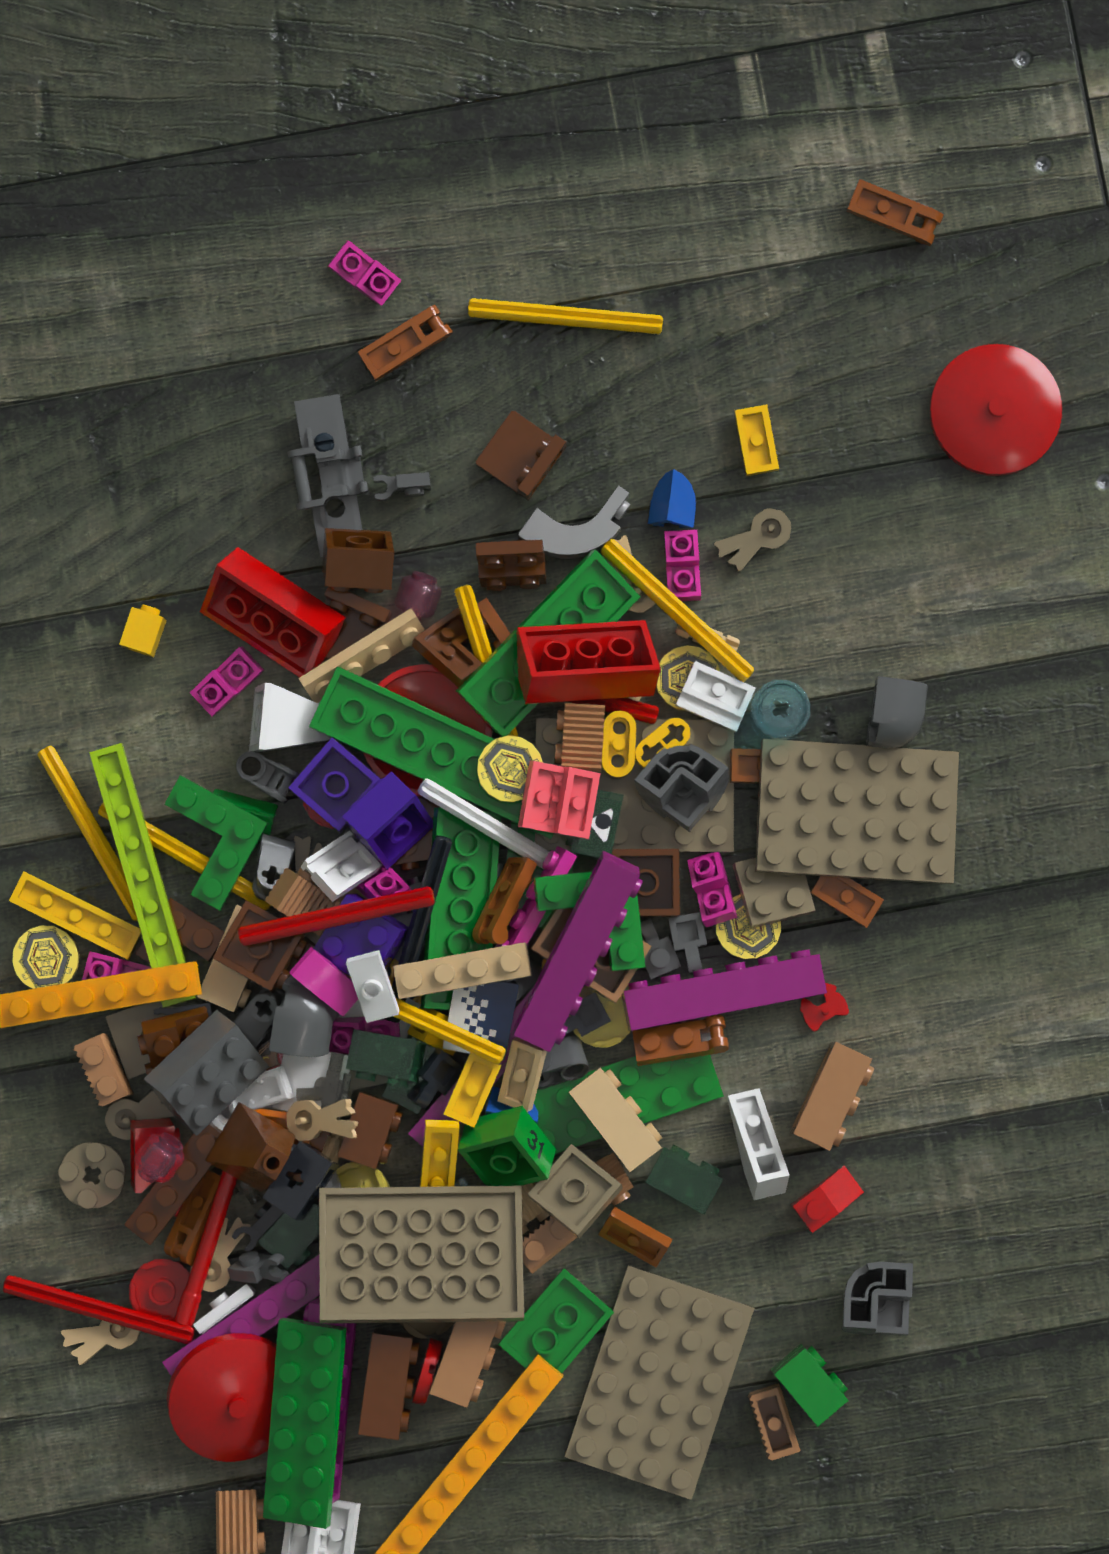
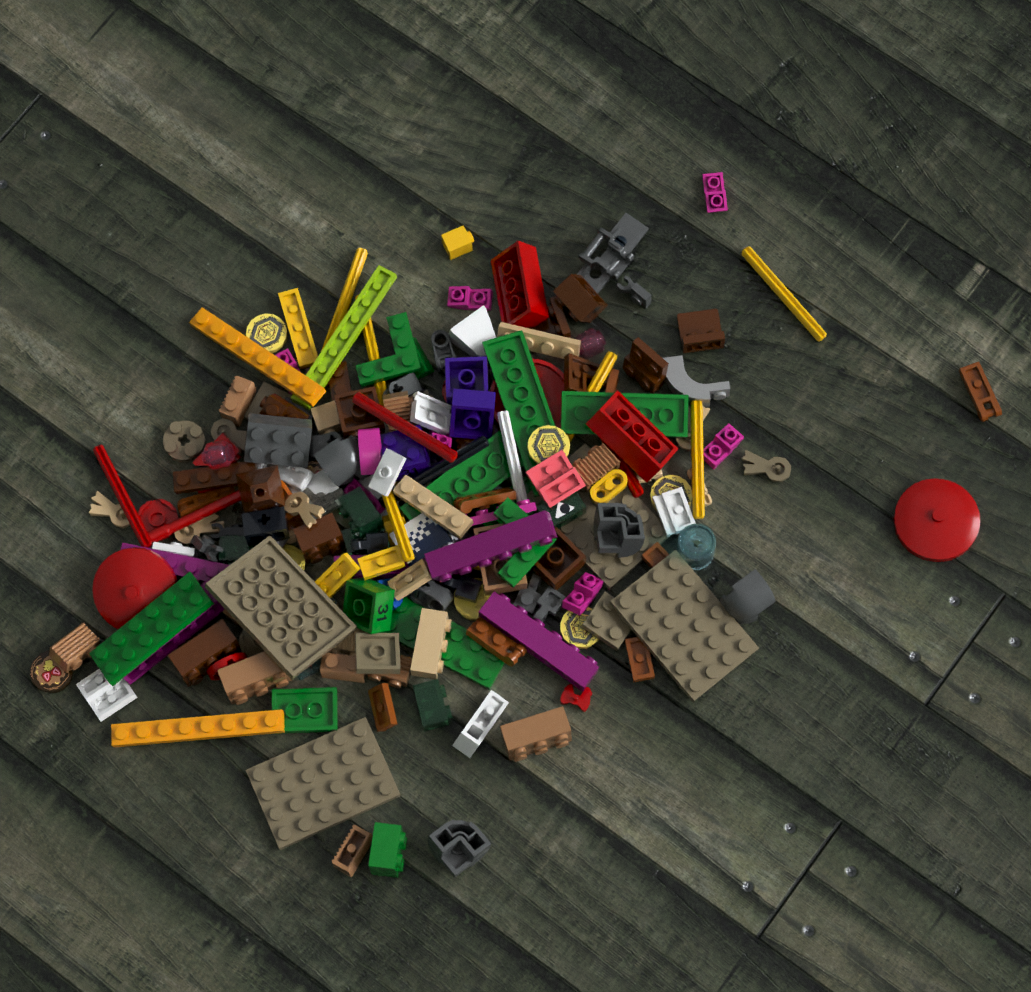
camera: 50 degrees right, 15 degrees down
dark orange plate [358,305,453,382] -> none
yellow beam [635,718,691,768] -> none
blue brick [648,469,696,529] -> none
yellow plate [734,404,779,476] -> none
red slope [790,1165,864,1233] -> none

